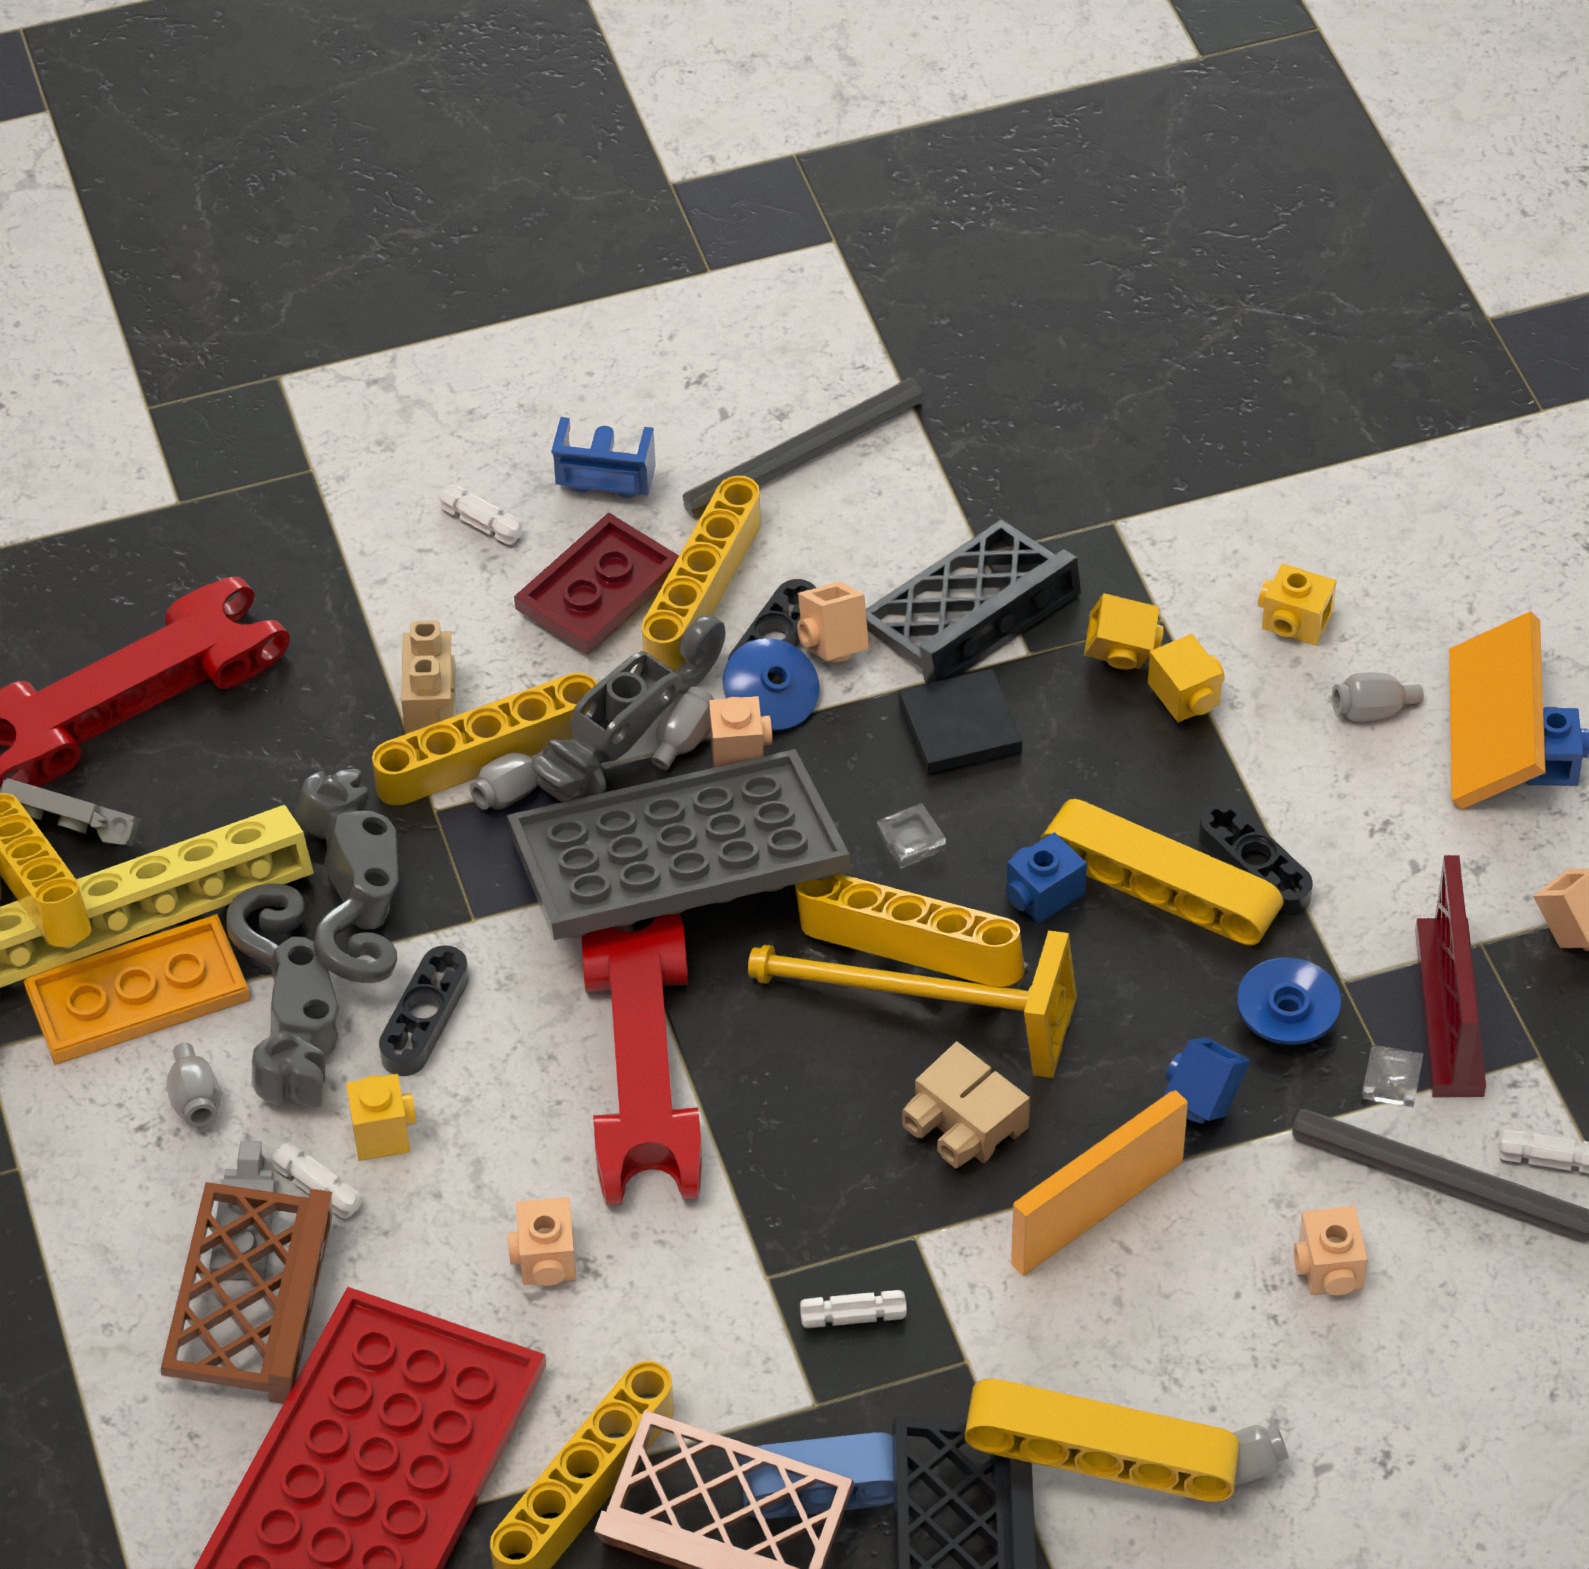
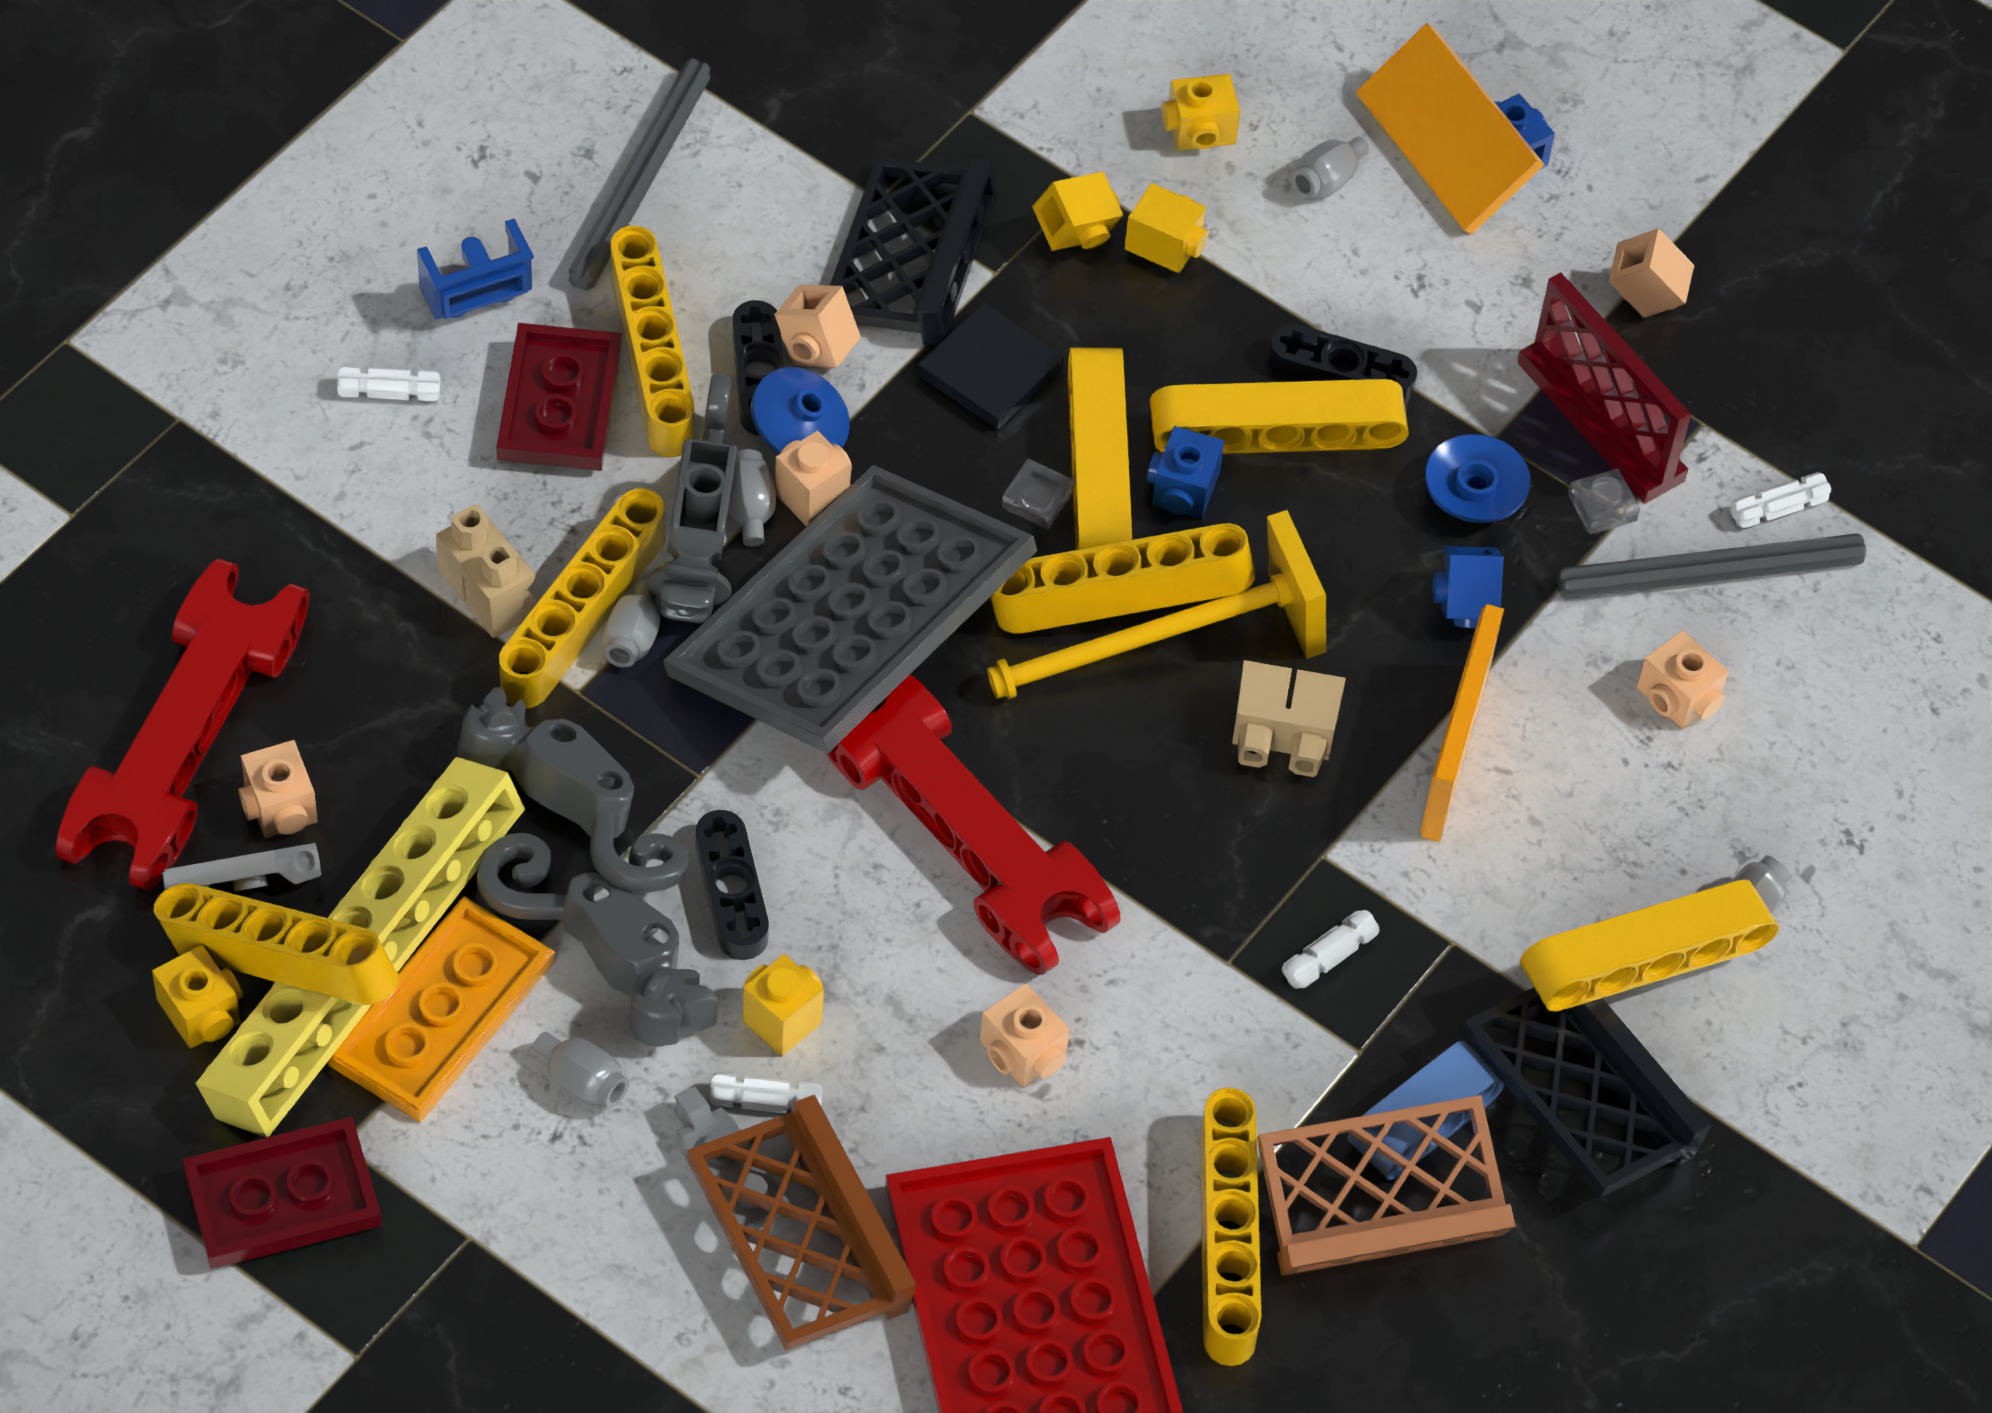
camera: 40 degrees left, 5 degrees up
none -> light nougat brick [239,740,318,838]
none -> yellow beam [1068,348,1132,550]

